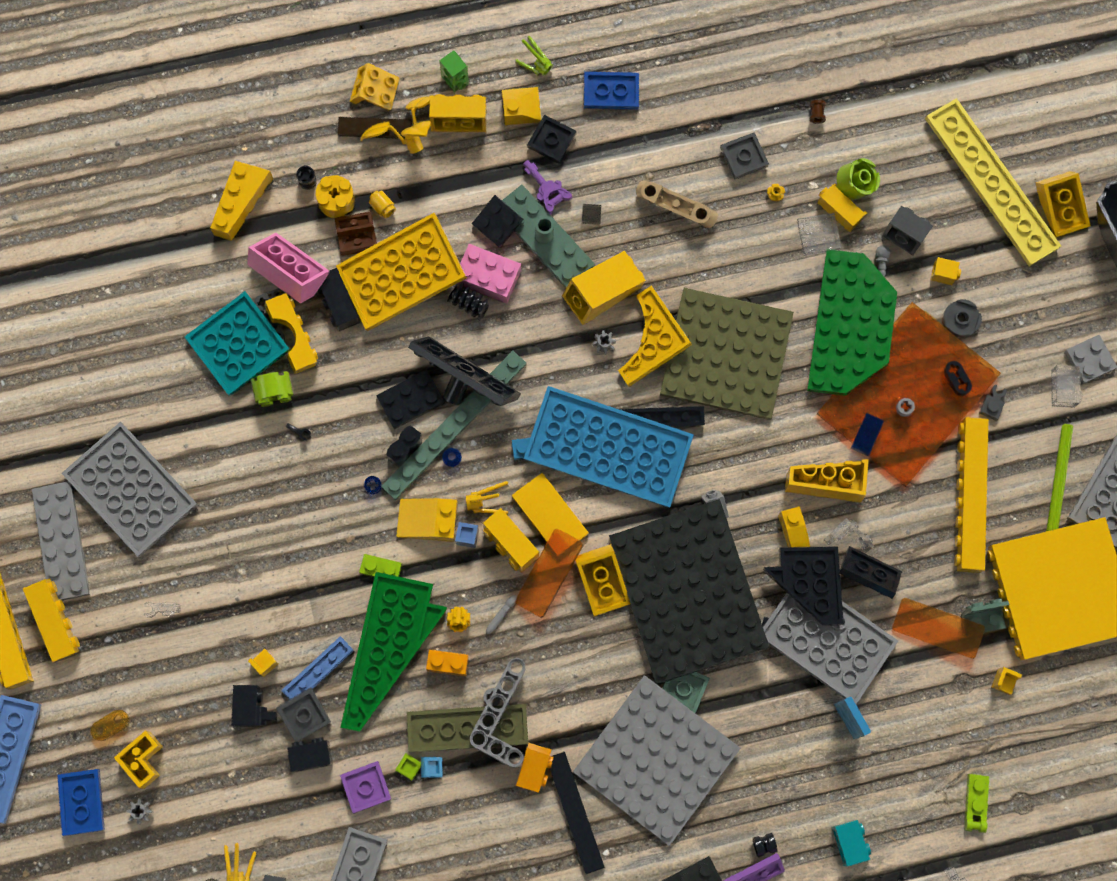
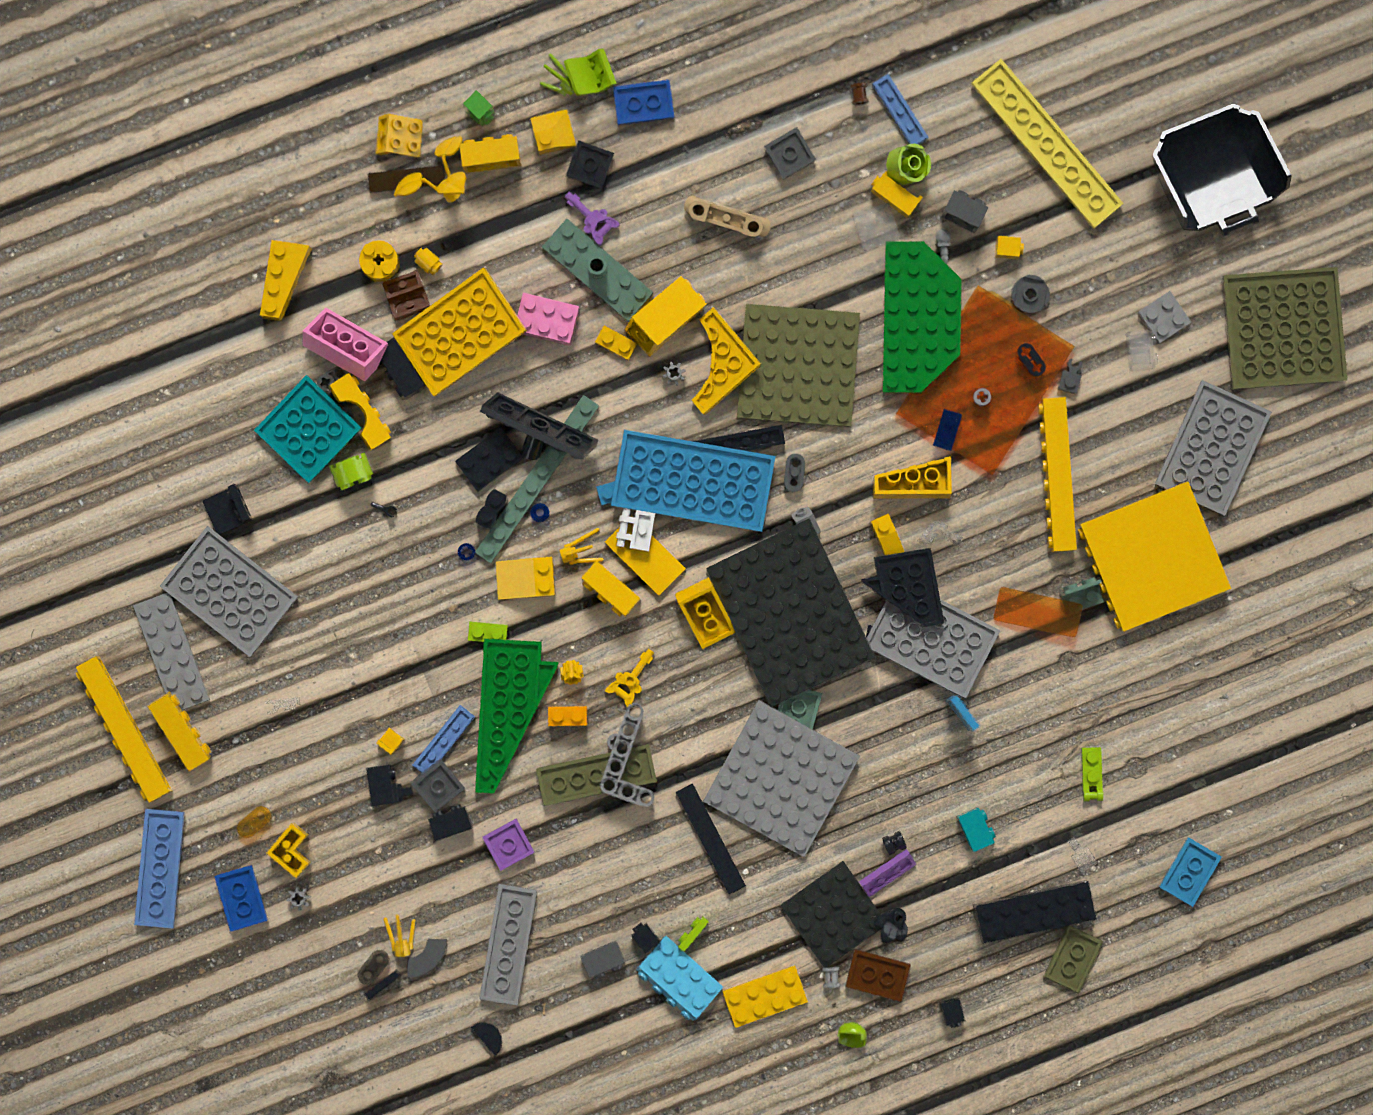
camera: 10 degrees left, 10 degrees up
black wheel [296,166,317,190] -> none
lime tile [395,753,421,781] -> none
dark azure tile [421,757,442,778] -> none
black piece [447,283,489,321] -> none
medium blue panel [455,522,479,548] -> none
black plate [472,195,524,248] -> none
light grey piece [486,595,517,634] -> none
clear orange piece [515,529,583,618] -> none
light orange brick [516,743,554,793] -> none
clear smoke tile [582,204,601,224] -> none
yellow plate [767,184,785,202] -> none
black plate [839,546,902,599] -> none
yellow panel [991,667,1022,695] -> none
yellow slope [1035,171,1090,237] -> none
lime axle [1046,424,1073,531] -> none
none -> black bracket [203,483,253,535]
none -> lime bracket [564,48,617,96]
none -> yellow plate [595,325,637,361]
none -> yellow piece [605,648,654,707]
none -> white plate [616,508,655,552]
none -> dark grey plate [784,454,805,492]
none -> medium blue tile [872,74,929,145]

